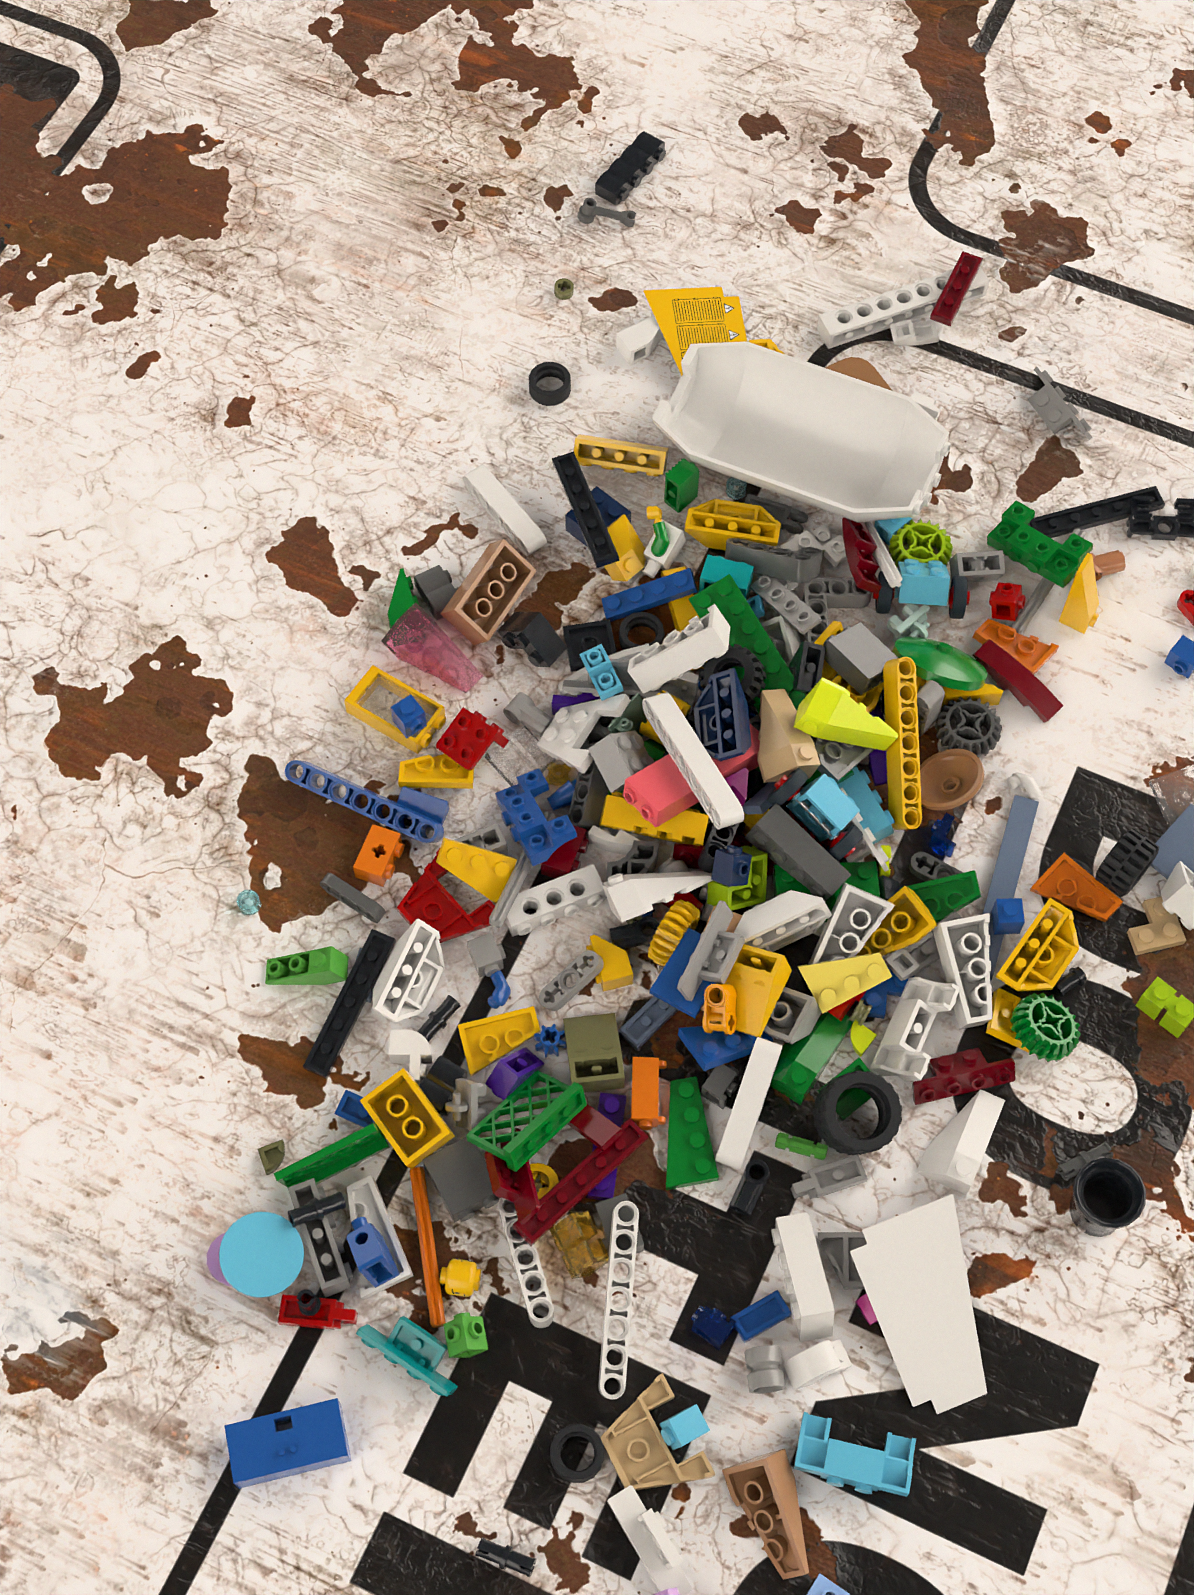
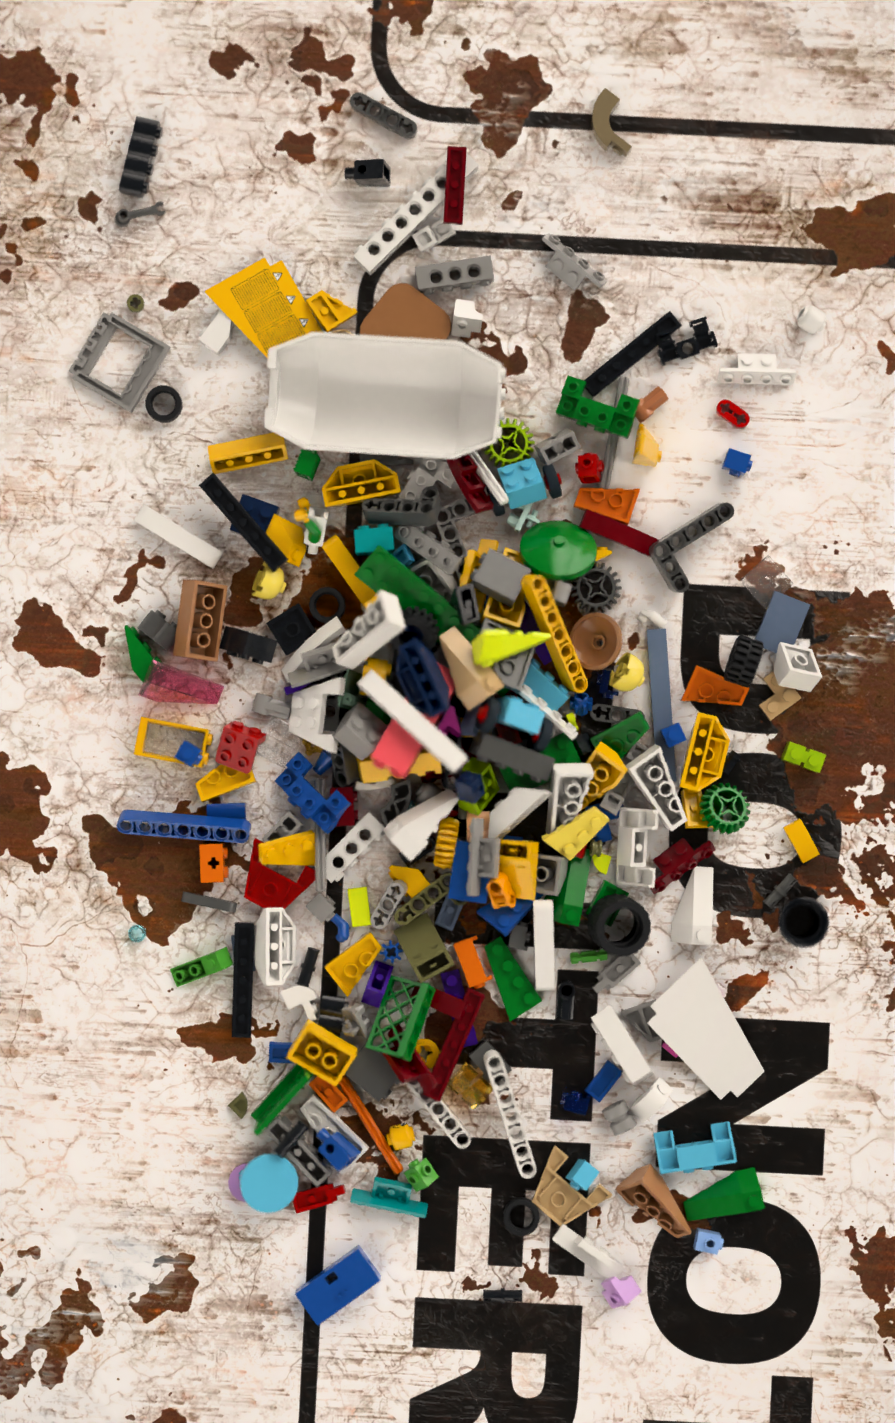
camera: 20 degrees left, 25 degrees up
black pin [297,1289,321,1316] -> none
medium azure slope [579,644,624,701] -> none
blue plate [601,568,698,622] -> none
none -> light grey hinge [69,312,171,413]
none -> light yellow cylinder [252,562,286,600]
none -> orange plate [309,1076,348,1113]
none -> black torso [344,159,391,187]
none -> neon yellow tile [347,886,371,927]
none -> dark grey beam [350,92,417,139]
none -> olive beam [394,871,467,925]
none -> light grey brick [415,255,494,295]
none -> blue gear [569,692,593,716]
none -> dark tan arch [591,88,632,157]
none -> light yellow cylinder [609,653,645,692]
none -> dark grey beam [649,503,734,593]
none -> green wedge [683,1167,765,1221]
none -> yellow slope [783,818,820,863]

